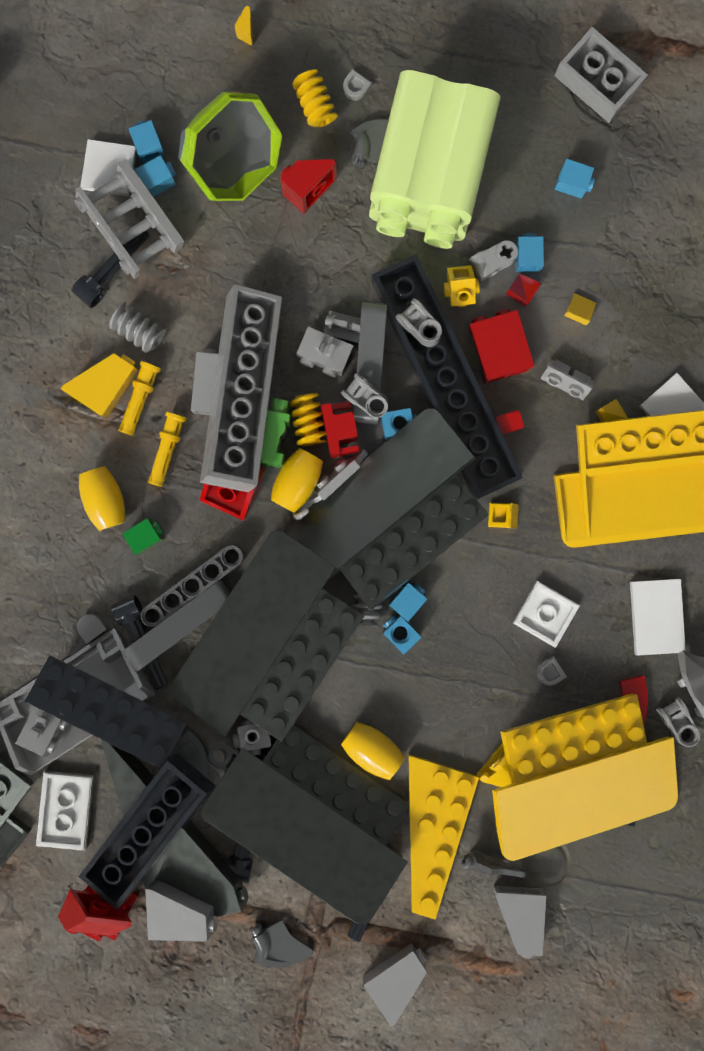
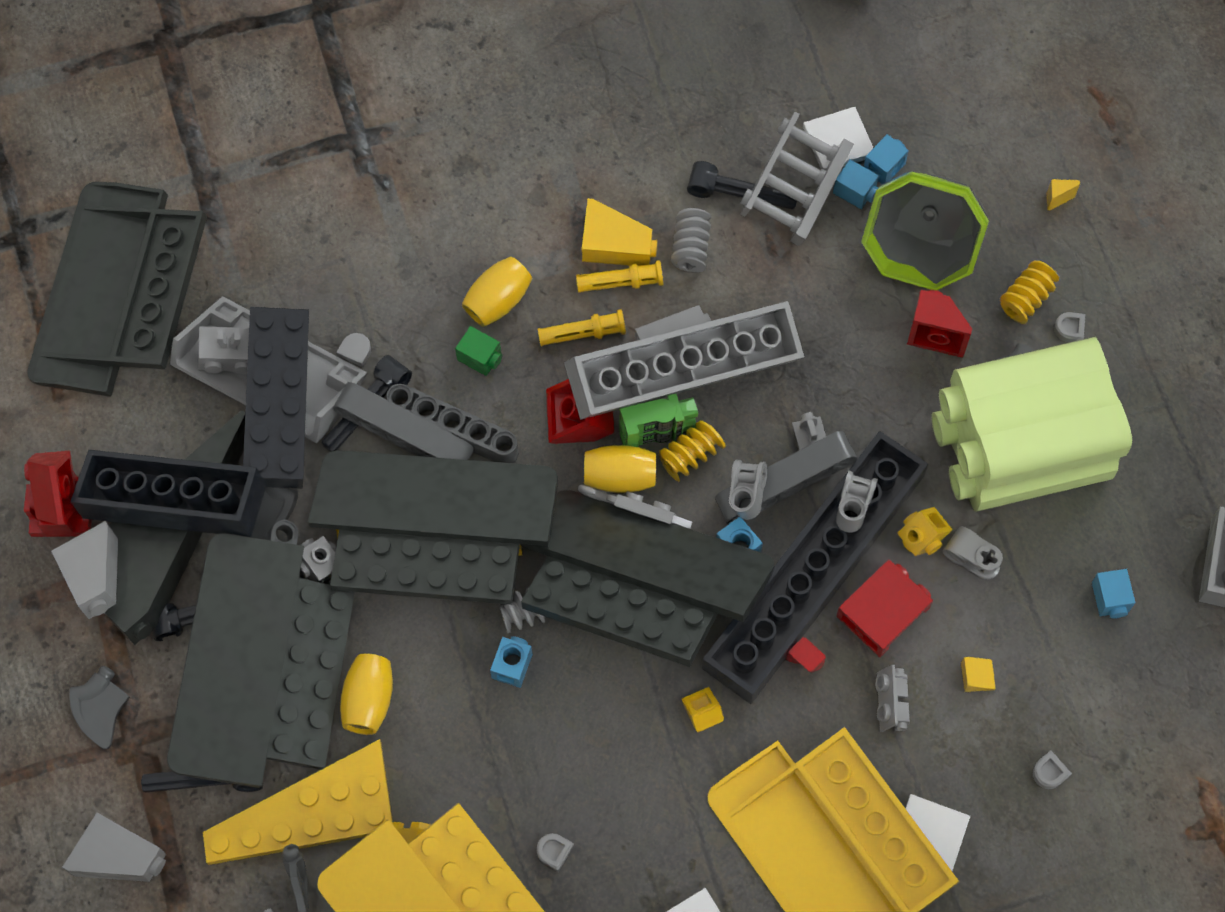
camera: 70 degrees right, 20 degrees down
white tile [36,770,94,851] -> none
light grey brick [297,327,353,377] -> none
red panel [321,401,360,459] -> none
dark azure brick [388,582,427,621] -> none
red slope [506,273,541,307] -> none
white tile [512,581,580,648] -> none
dark azure brick [515,233,544,272] -> none
yellow slope [595,399,628,422] -> none
none -> light grey tile [1033,750,1072,789]

